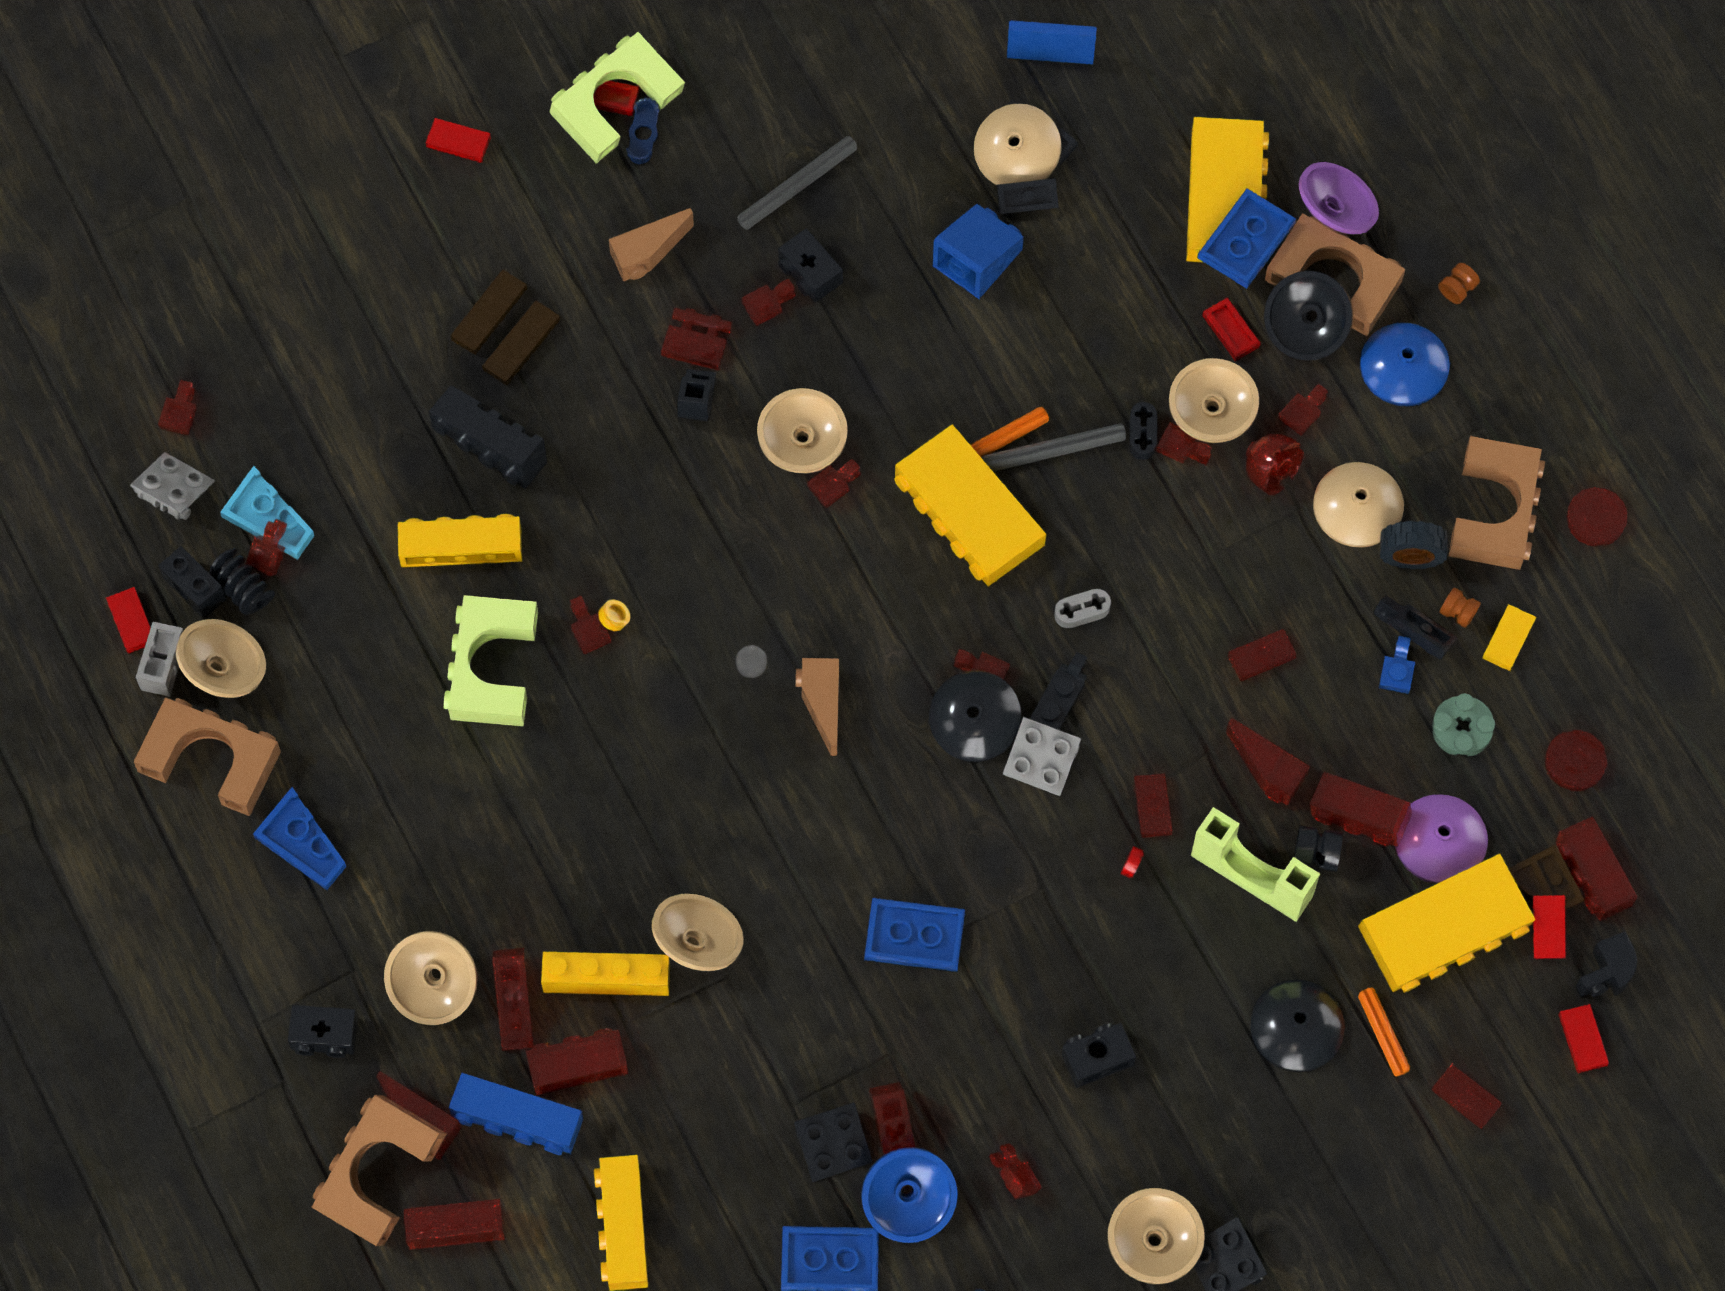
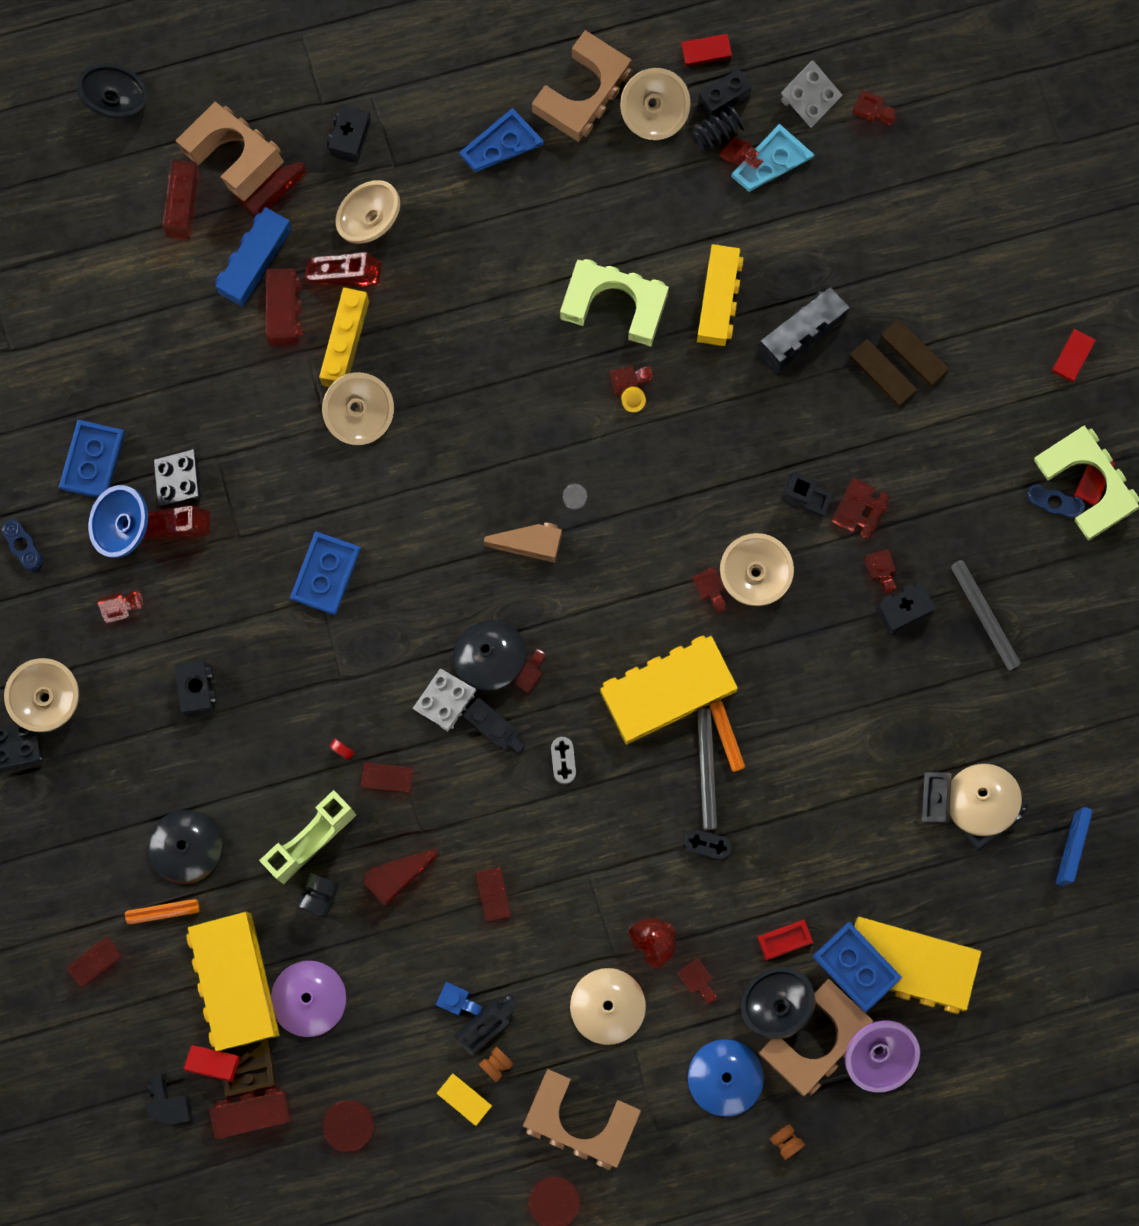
camera: 105 degrees right, 10 degrees up
light grey brick [136,622,183,697] -> none
yellow brick [594,1155,648,1291] -> none
medium nougat slope [609,208,694,282] -> none
blue slope [933,204,1024,299] -> none
clear red plate [1156,422,1212,465] -> none
tan dish [1169,358,1259,443] -> none
clear red brick [1310,772,1412,847] -> none
black wheel [1380,521,1448,569] -> none
sand green plate [1432,693,1495,757] -> none
red tile [1558,1004,1609,1073] -> none

